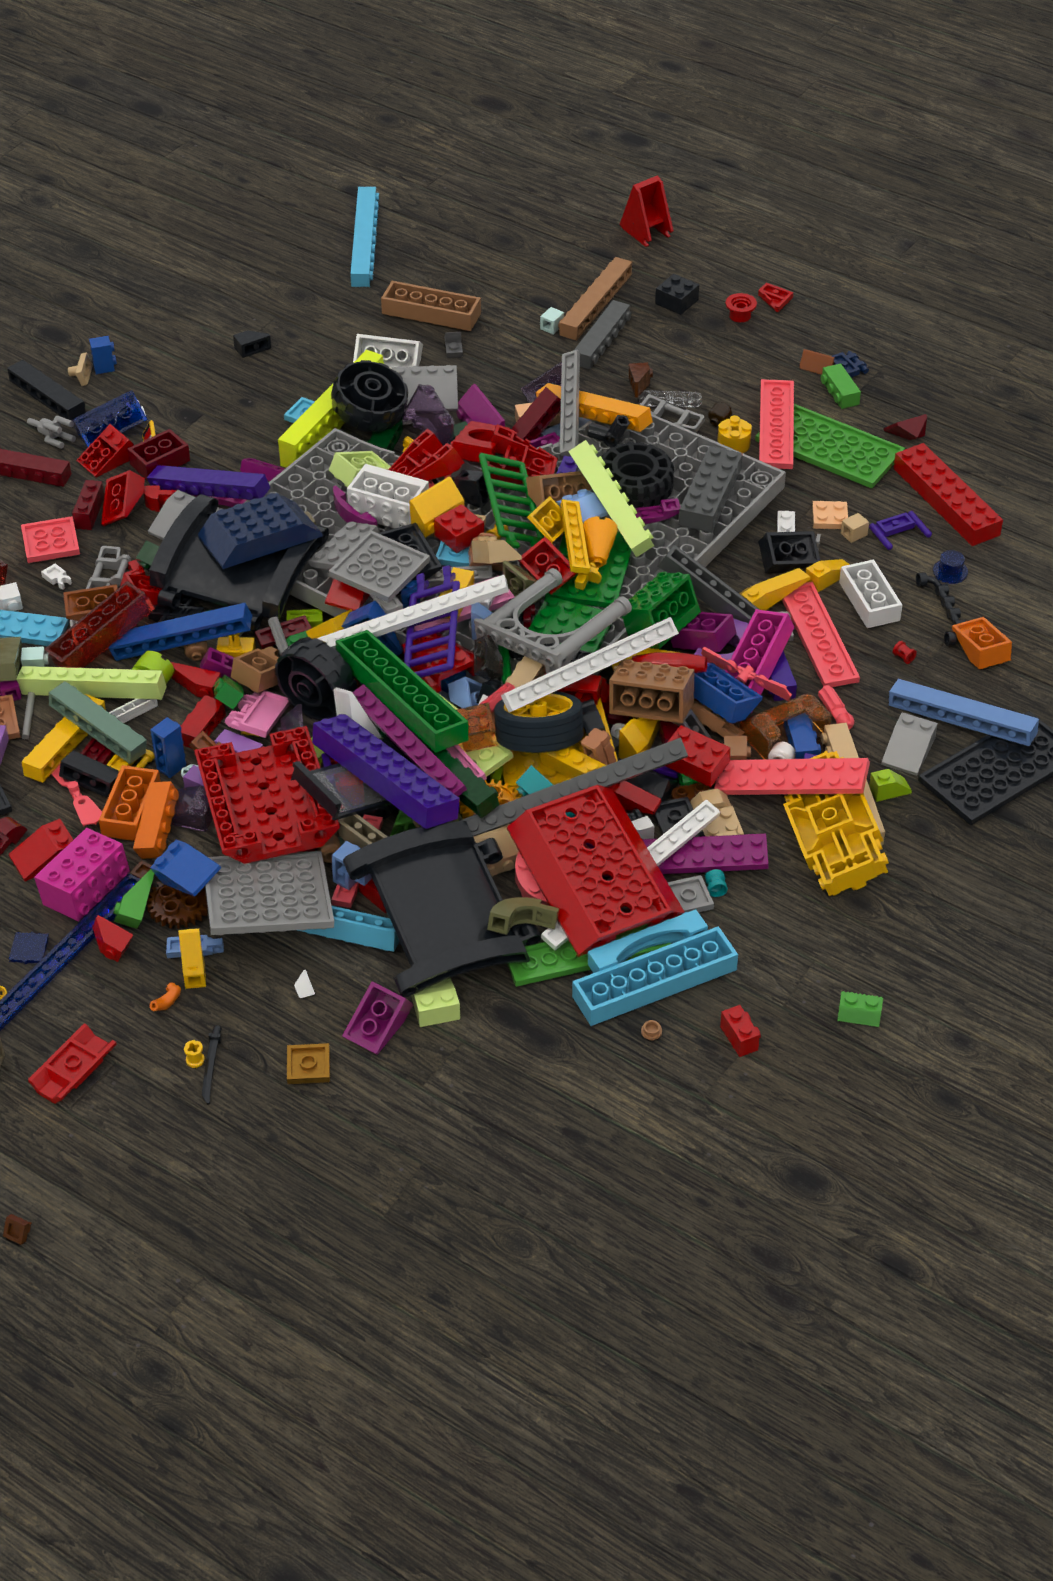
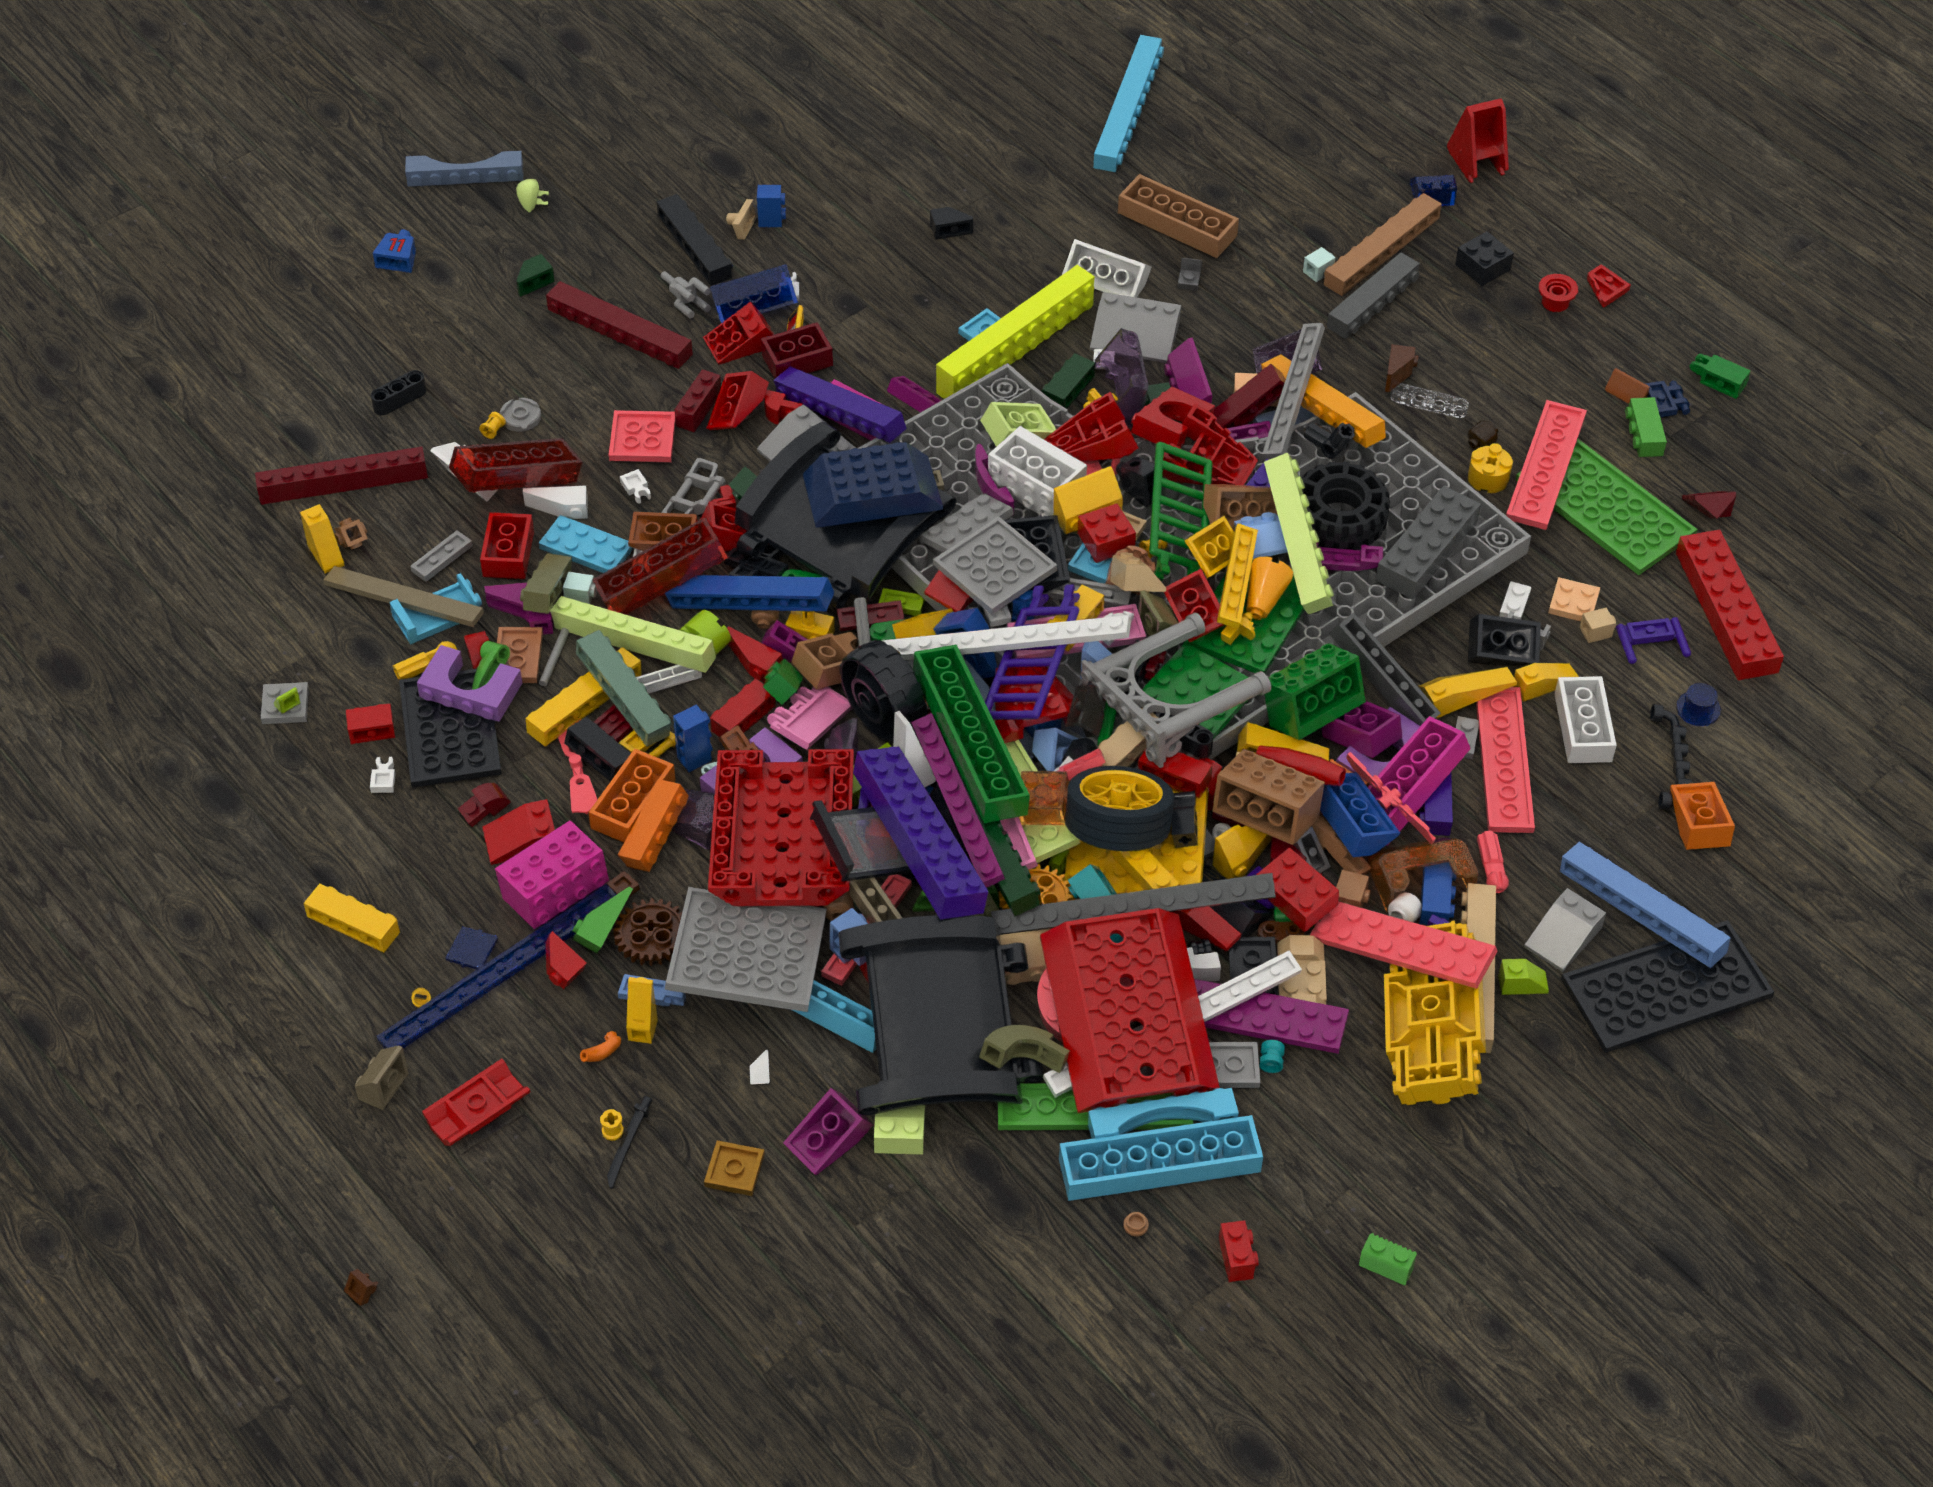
camera: 15 degrees right, 5 degrees up
blue slope [150,839,221,896] -> none
black wheel [331,360,408,432] -> none
white plate [501,617,679,713] -> none
nougat brick [581,728,616,765] -> none
light grey bar [641,394,705,433] -> none
red bush [892,641,917,664] -> none
none -> clear blue slope [1410,175,1457,206]
none -> green hinge [1689,353,1751,399]

